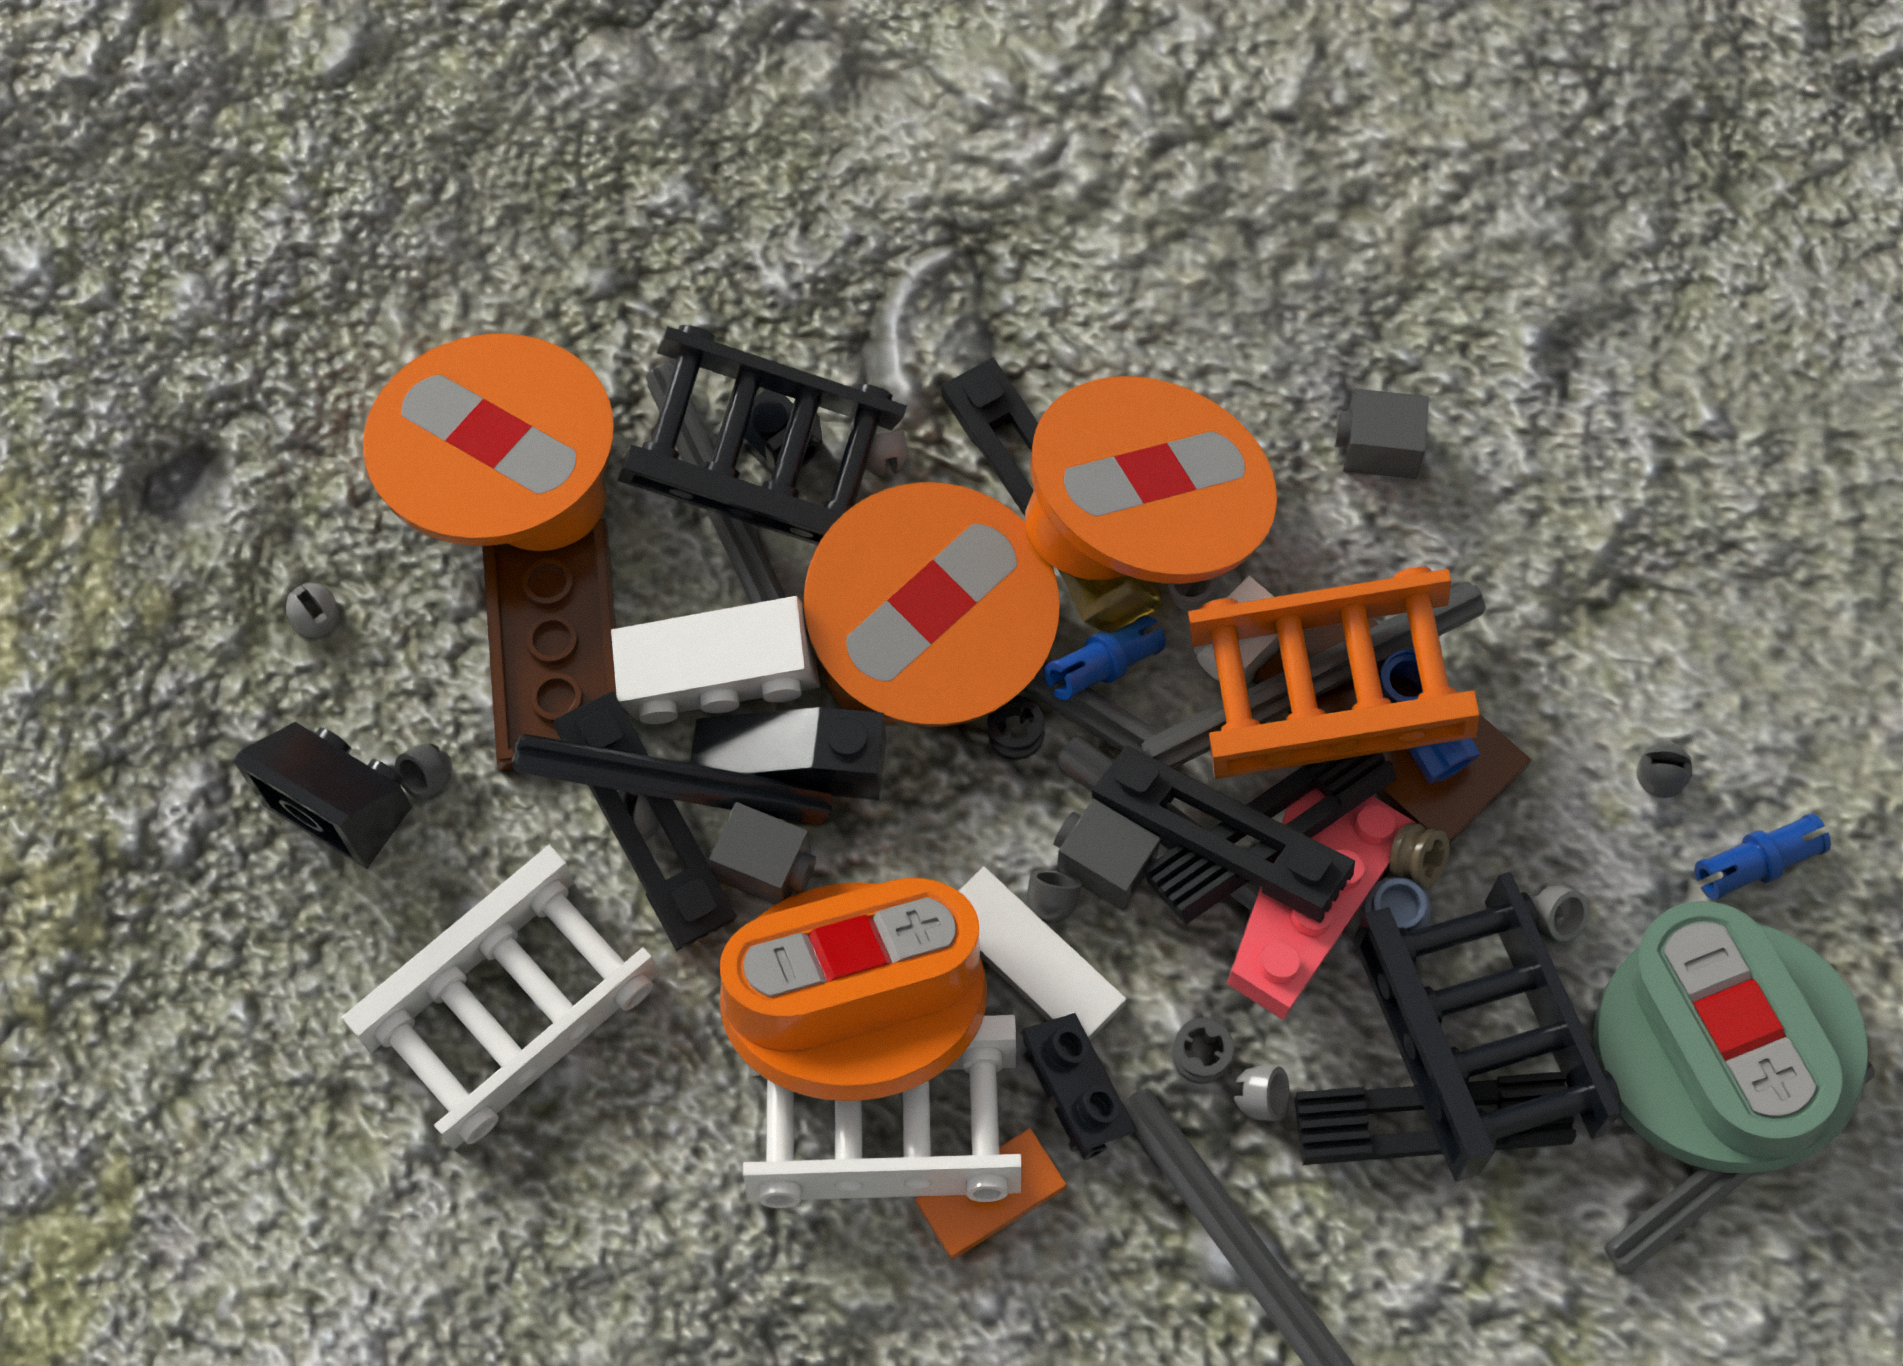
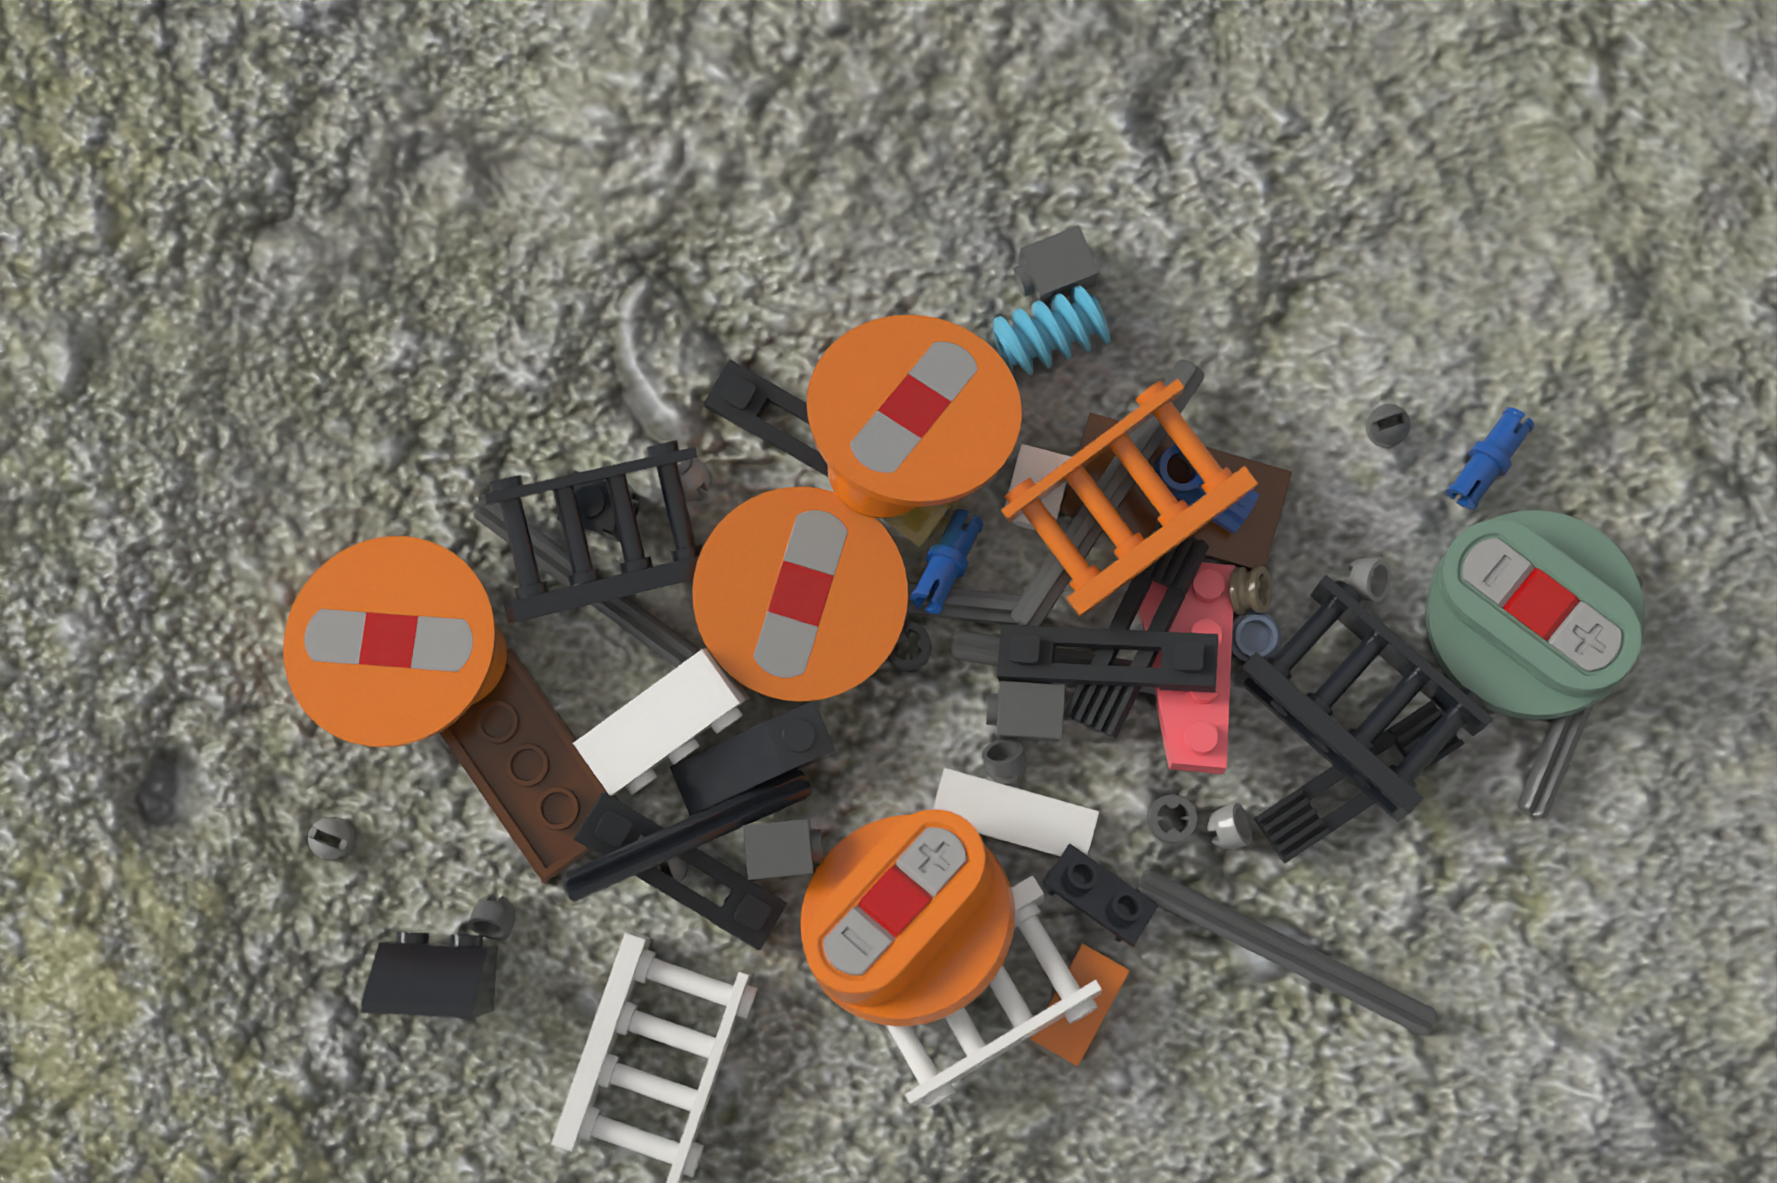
camera: 25 degrees left, 15 degrees up
none -> medium azure piece [993,285,1111,376]

